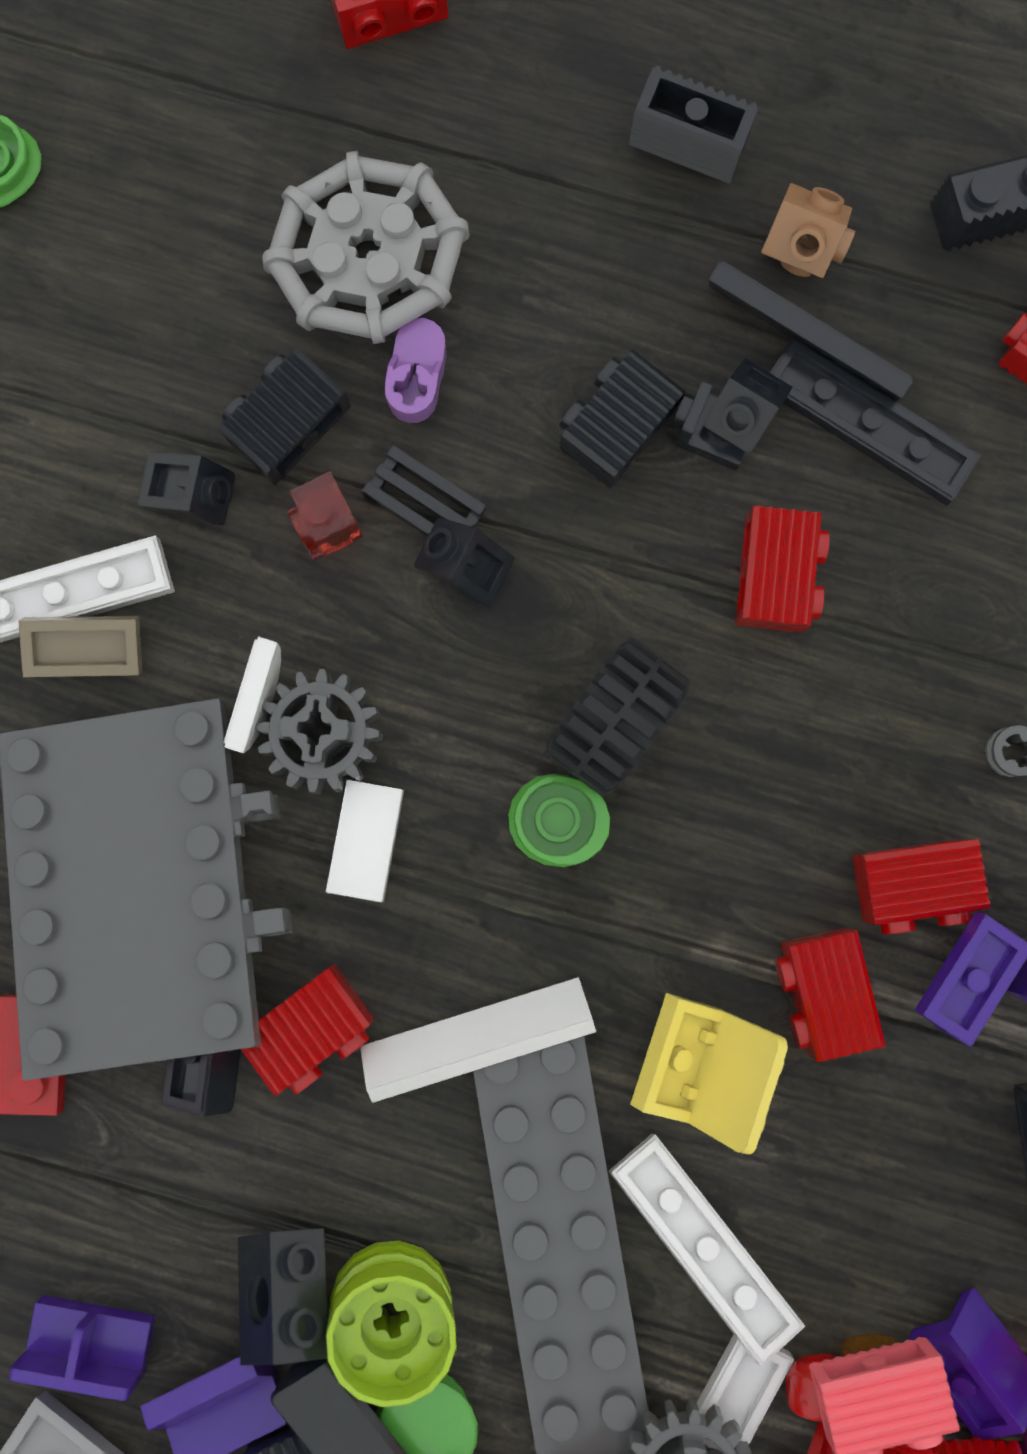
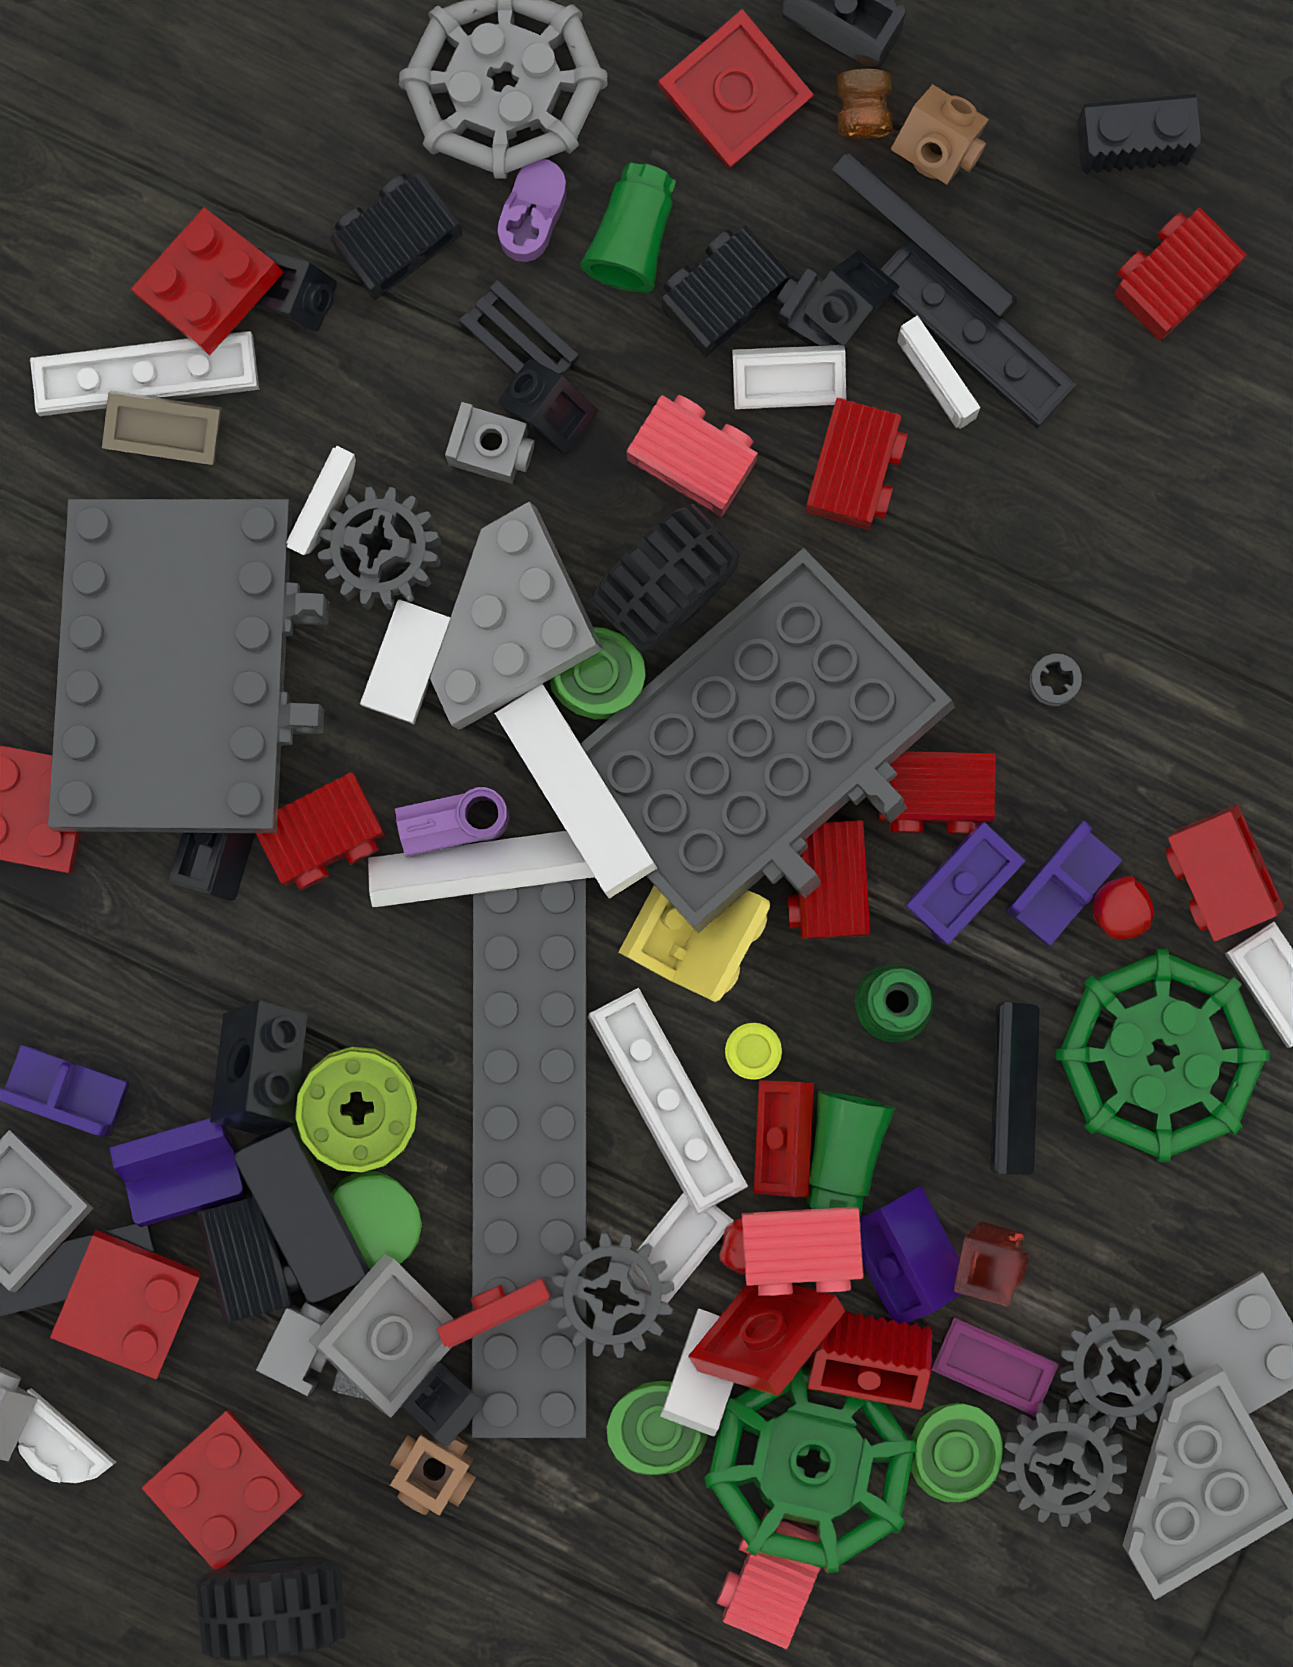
camera: 20 degrees right, 0 degrees up
clear red brick [288,471,363,561] -> none
none -> red plate [131,207,284,356]
none -> medium lavender piece [395,787,509,857]
none -> light grey plate [430,502,603,730]
none -> light grey brick [445,402,535,484]
none -> white tile [495,684,657,899]
none -> green plant [580,162,676,293]
none -> dark grey hinge [581,548,955,934]
none -> coral brick [627,395,758,517]
none -> red plate [657,9,814,170]
none -> neon yellow tile [725,1023,782,1080]
none -> white tile [732,345,846,409]
none -> red plate [754,1080,814,1197]
none -> green plant [807,1091,896,1217]
none -> clear orange wheel [837,69,893,139]
none -> green plant [855,964,933,1042]
none -> white tile [897,315,980,429]

